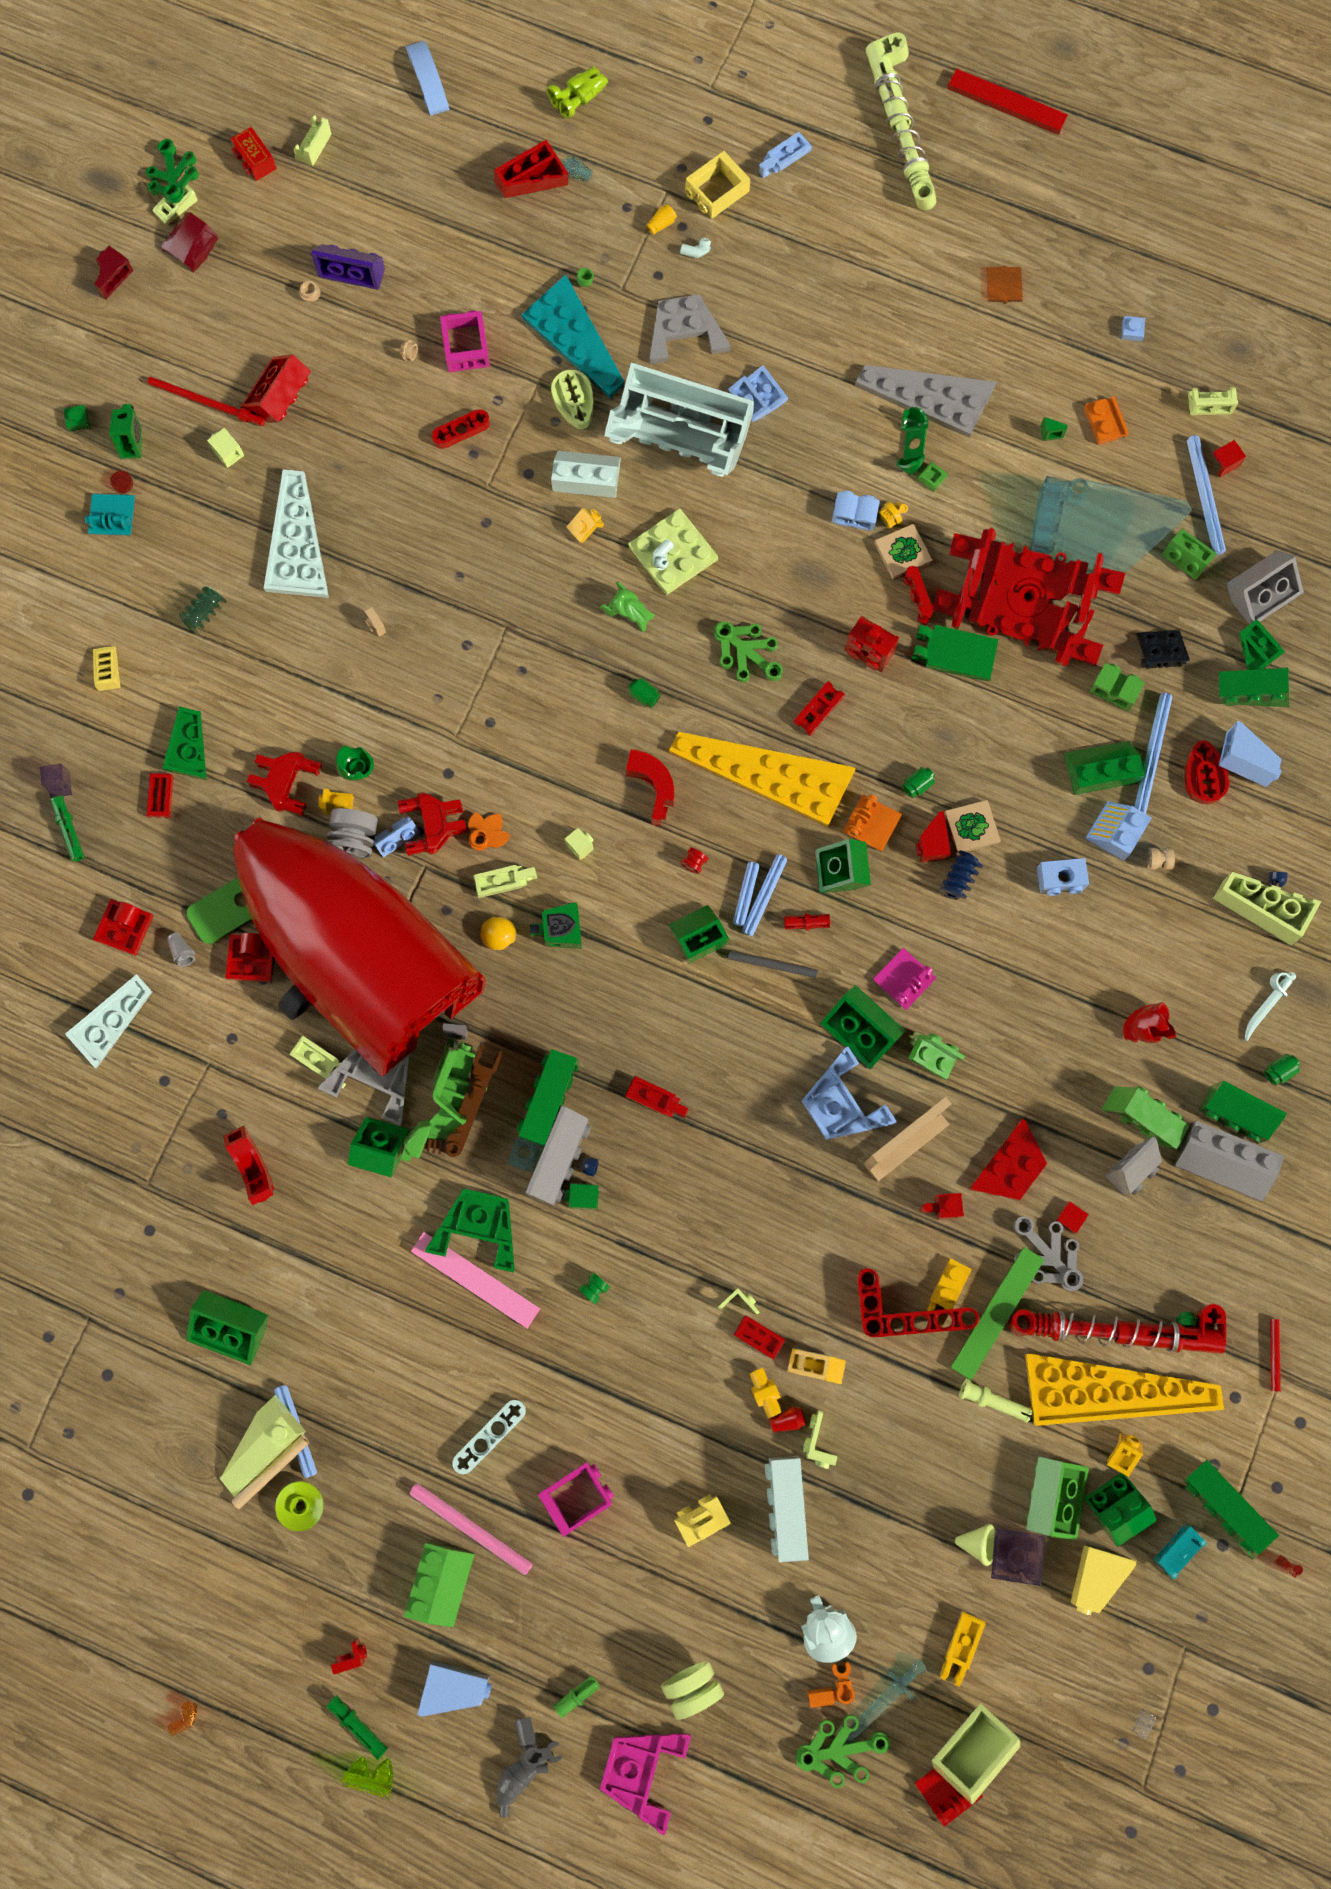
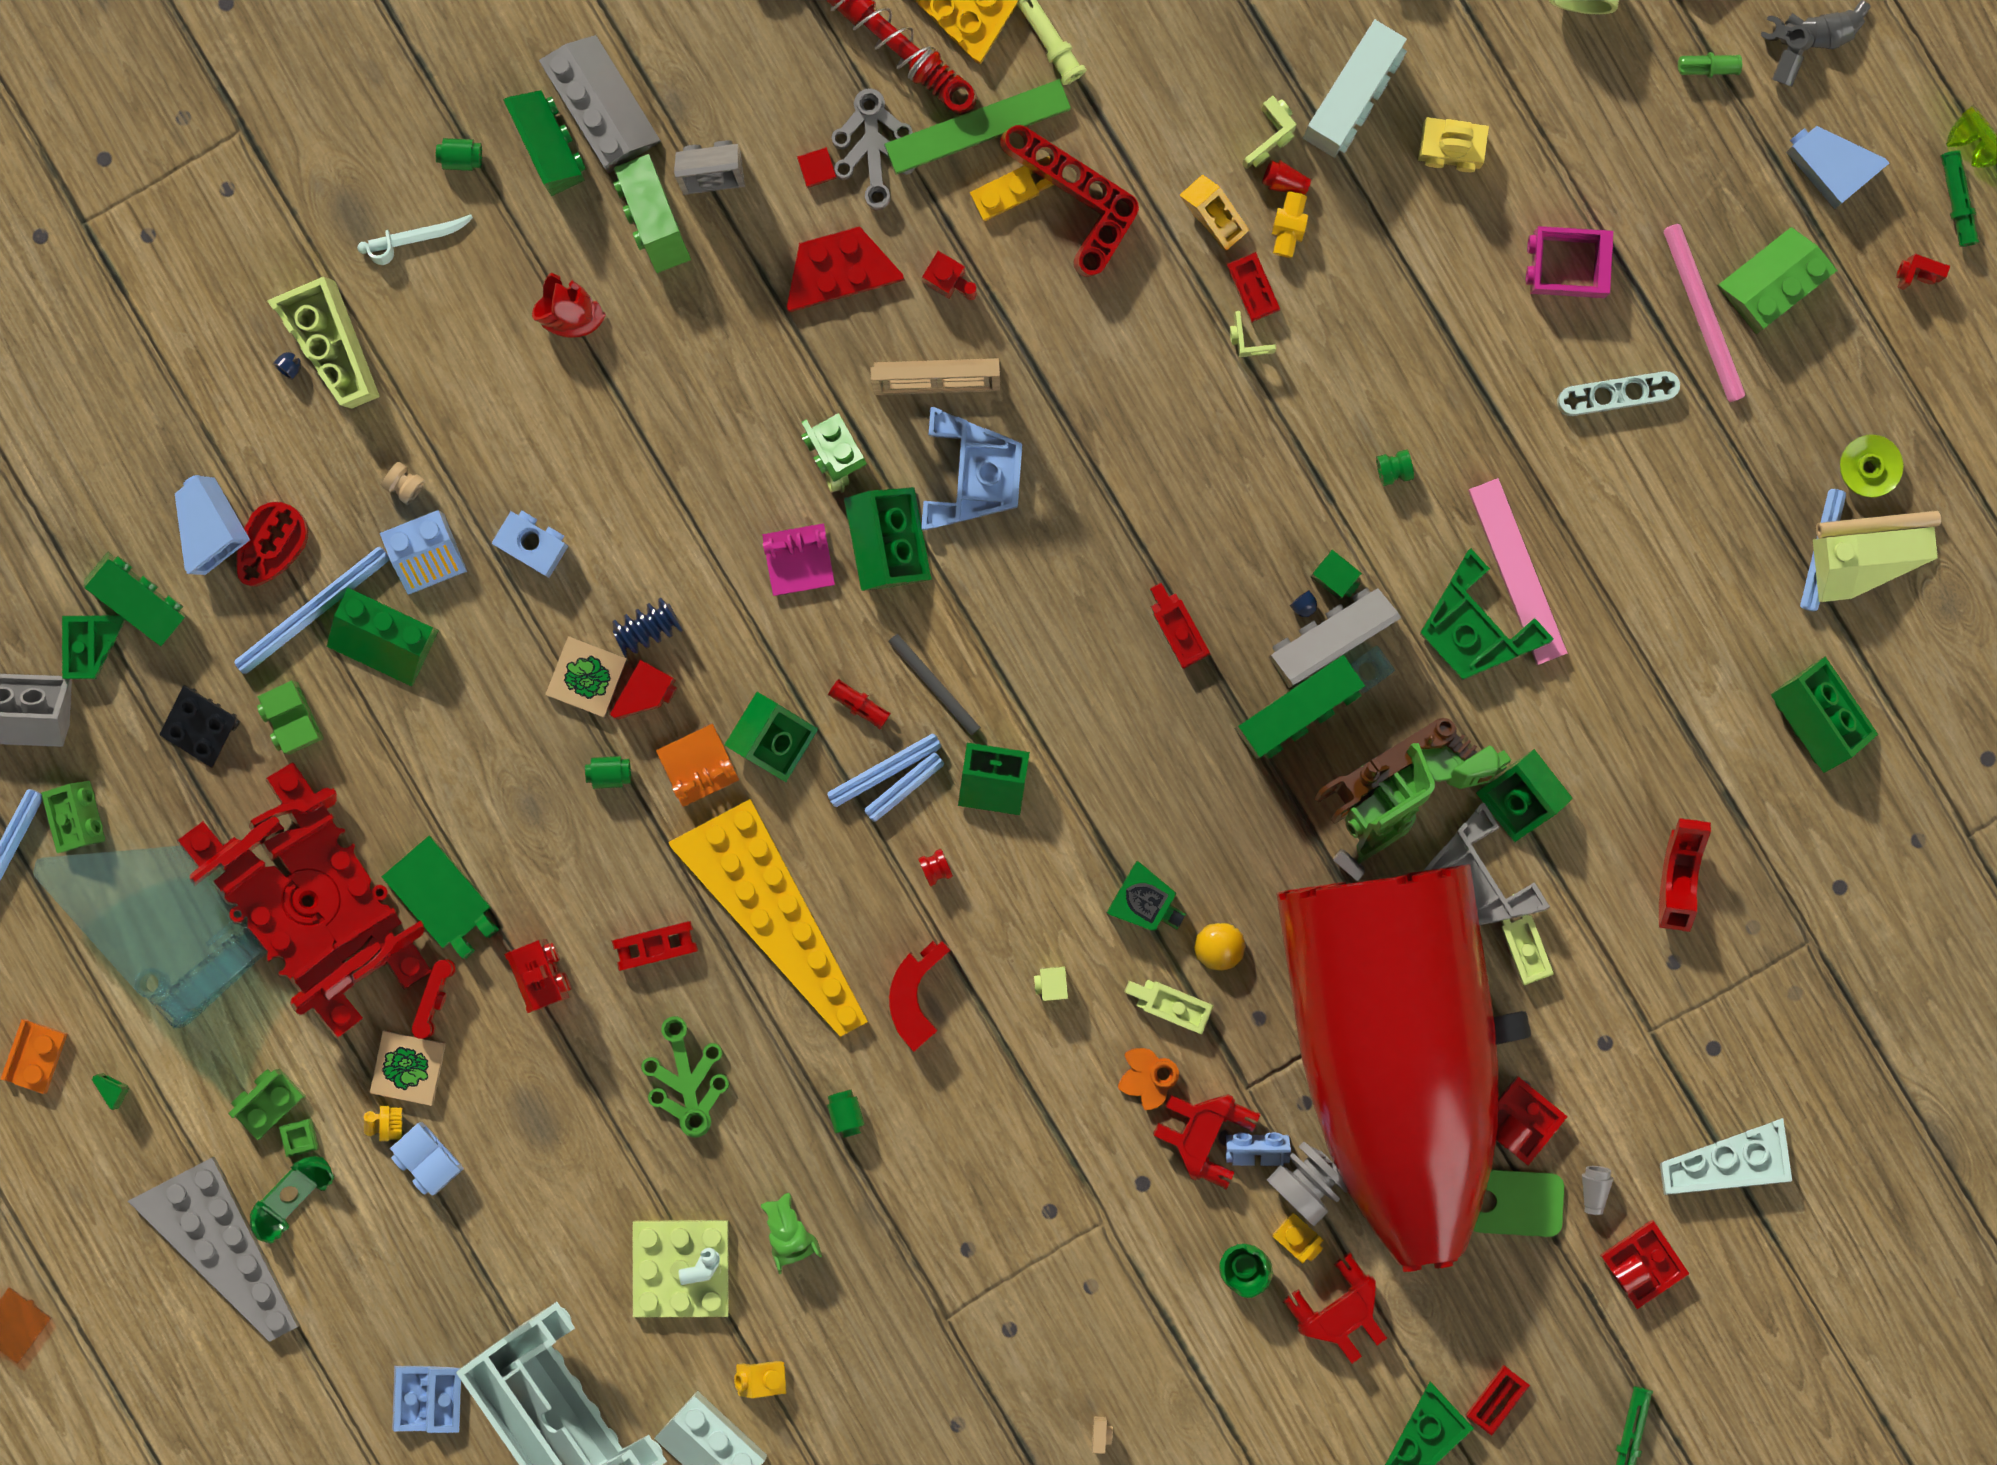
camera: 140 degrees left, 10 degrees up
none -> bright green bracket [228,1068,306,1140]

